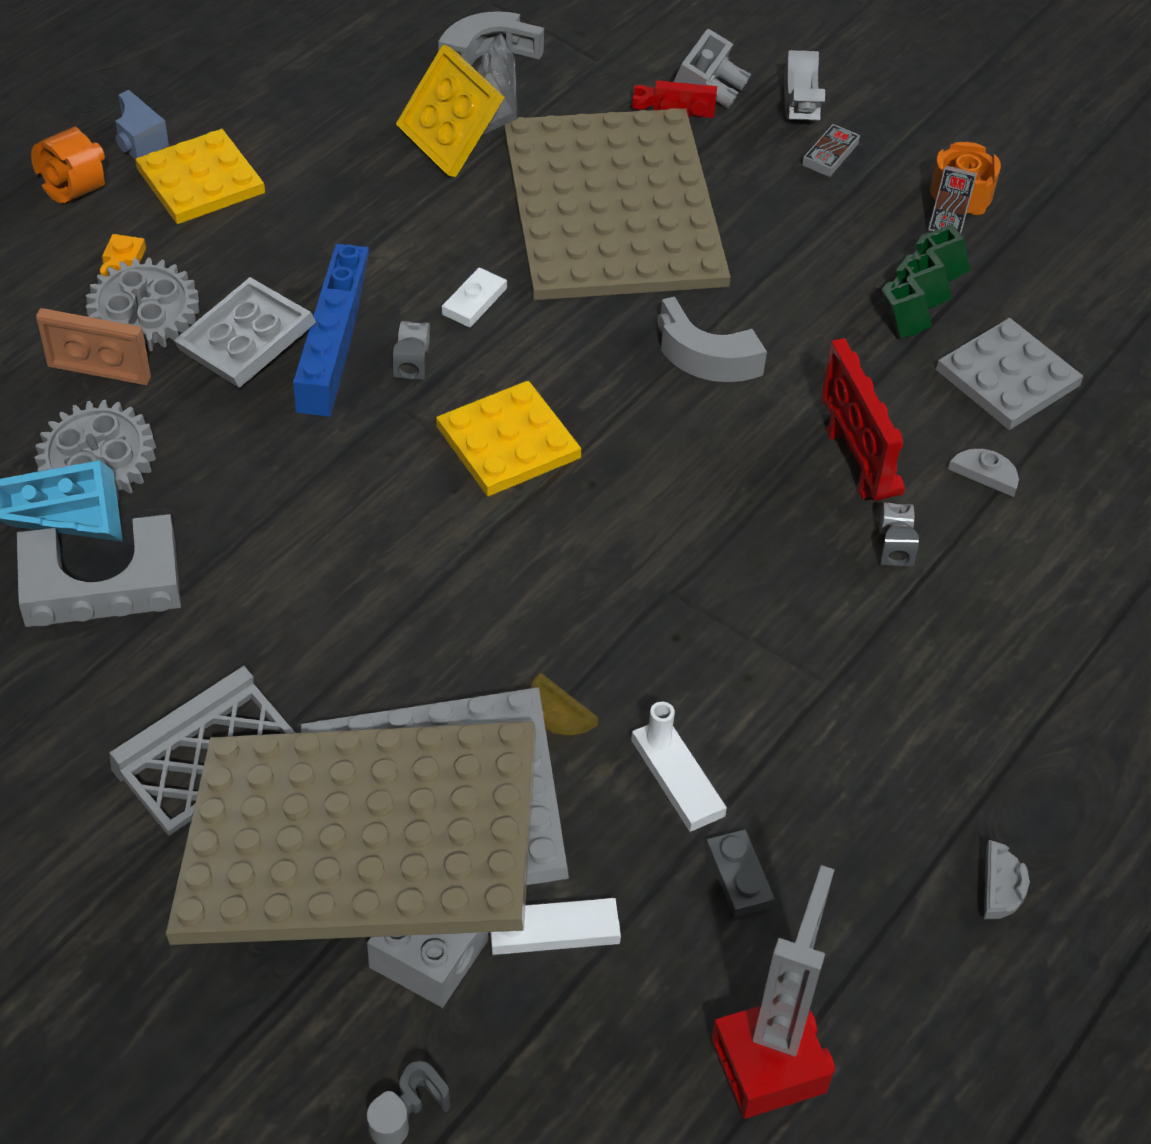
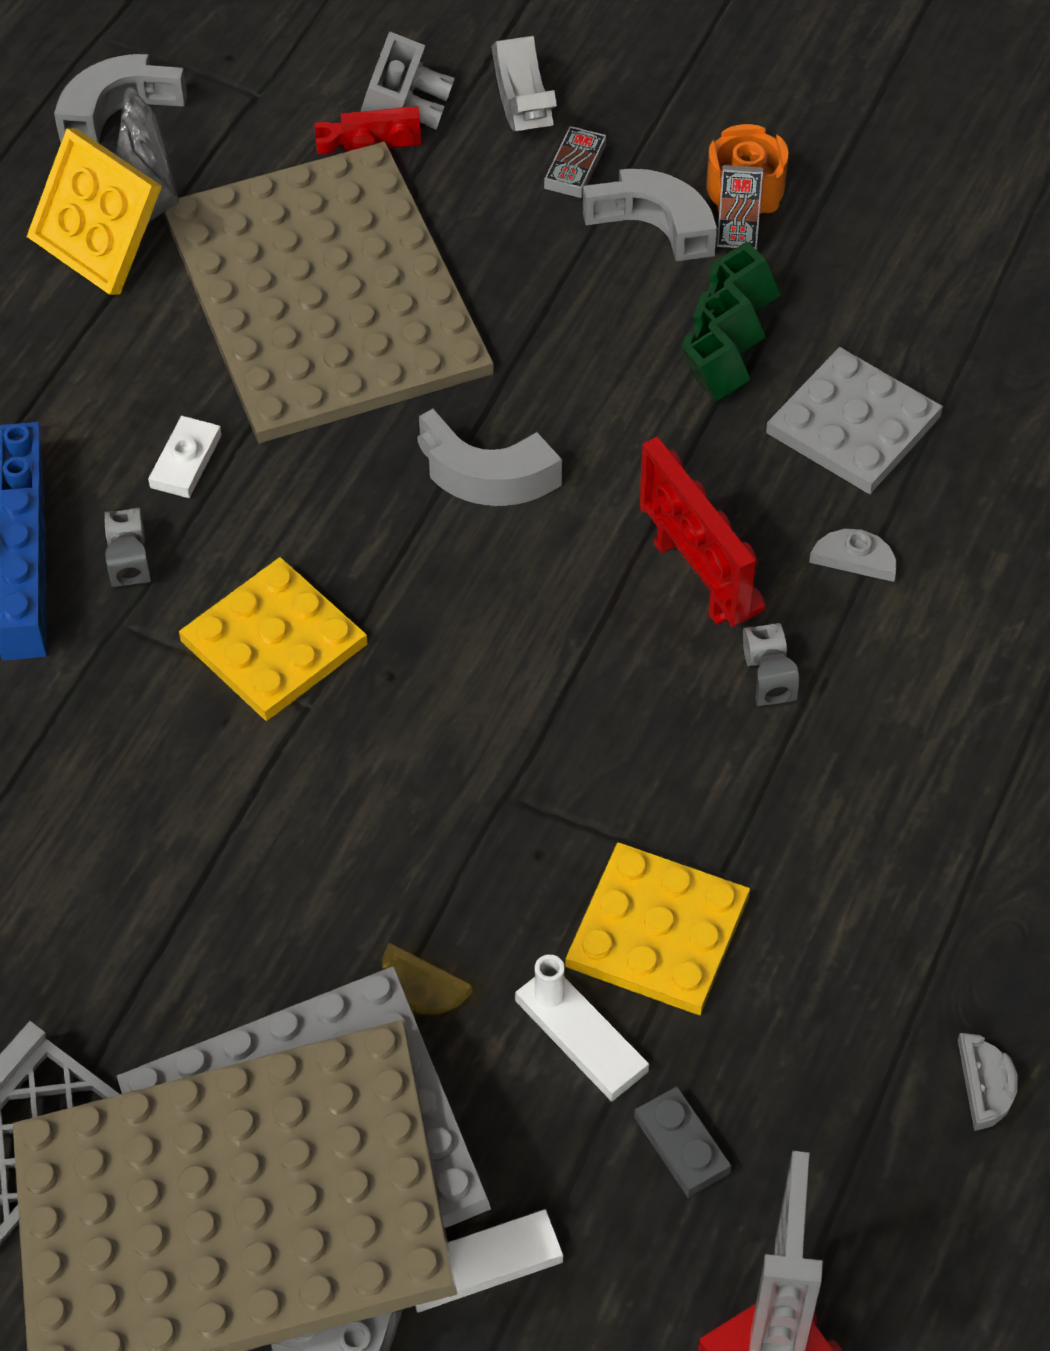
camera: 10 degrees left, 5 degrees up
none -> yellow plate [565,842,750,1016]
none -> light grey arch [583,169,717,261]

